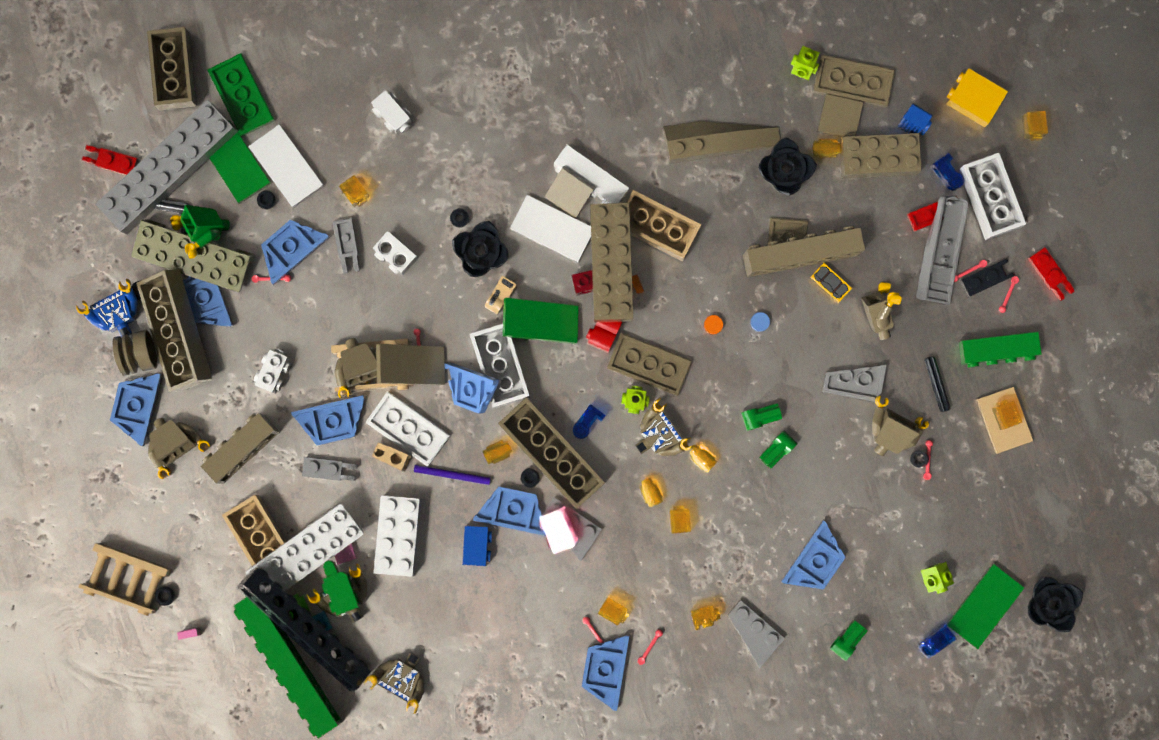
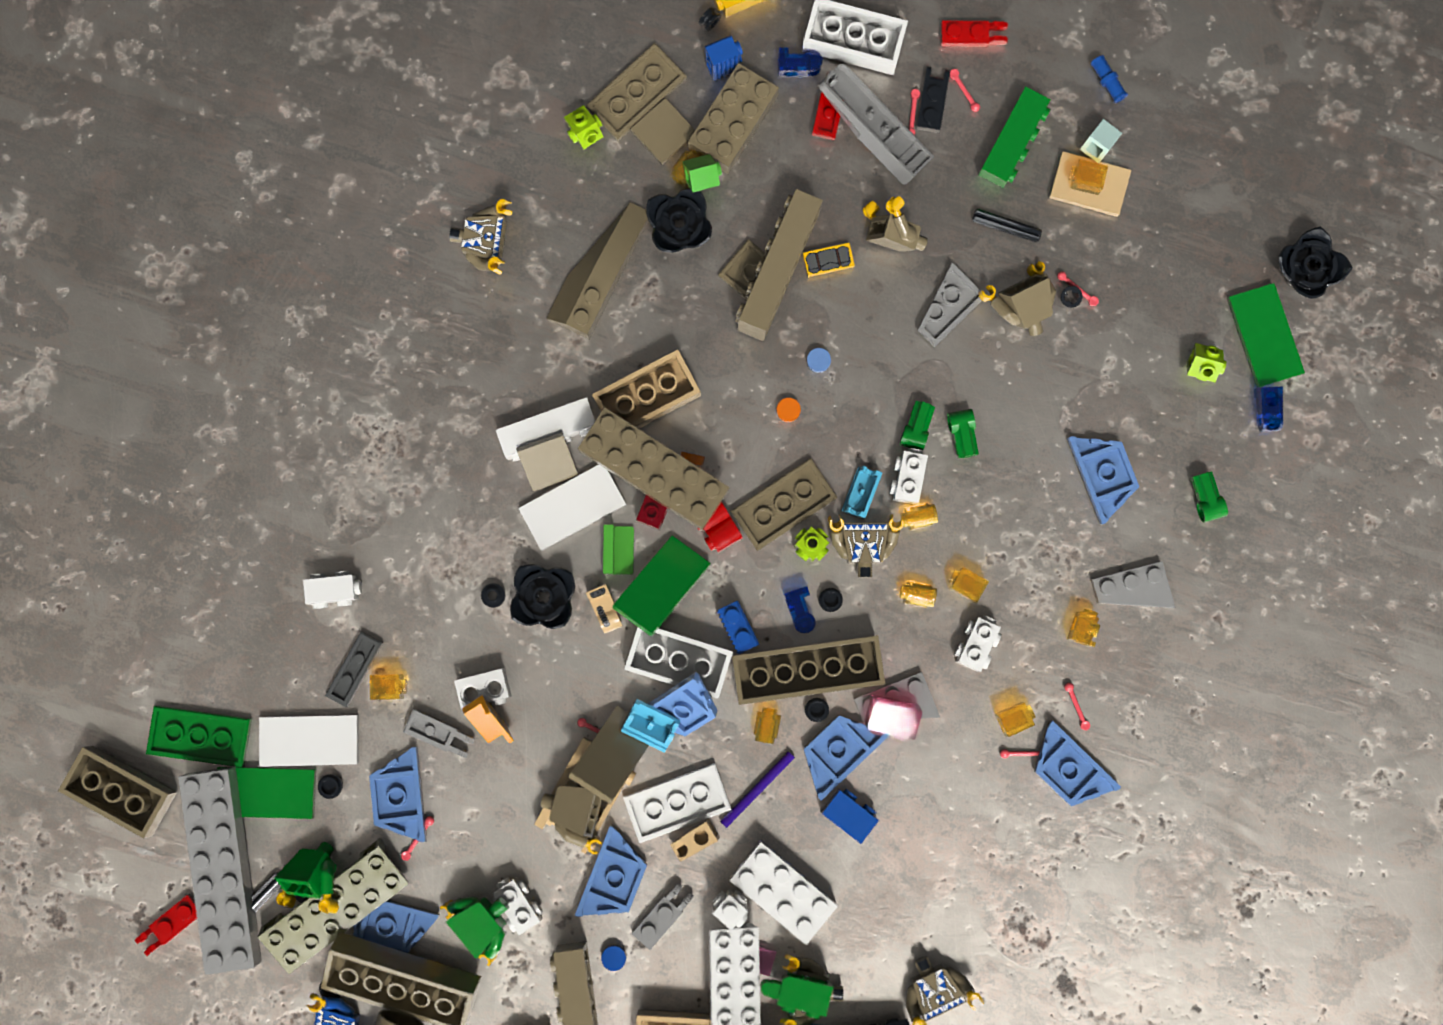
camera: 55 degrees left, 0 degrees up
none -> dark grey tile [325,632,383,707]
none -> green torso [440,896,510,966]
none -> torso [449,199,512,275]
none -> light orange panel [462,695,514,743]
none -> blue tile [601,945,626,971]
none -> bright green panel [603,525,634,575]
none -> medium azure hinge [621,699,681,753]
none -> bright green brick [683,154,722,192]
none -> black bush [699,7,721,31]
none -> white brick [712,889,748,930]
none -> blue brick [717,600,759,654]
none -> black plate [819,588,843,612]
none -> medium azure hinge [841,466,882,520]
none -> white brick [890,448,928,505]
none -> white brick [954,615,1002,672]
none -> light aqua brick [1080,119,1122,163]
none -> blue pin [1090,55,1128,103]

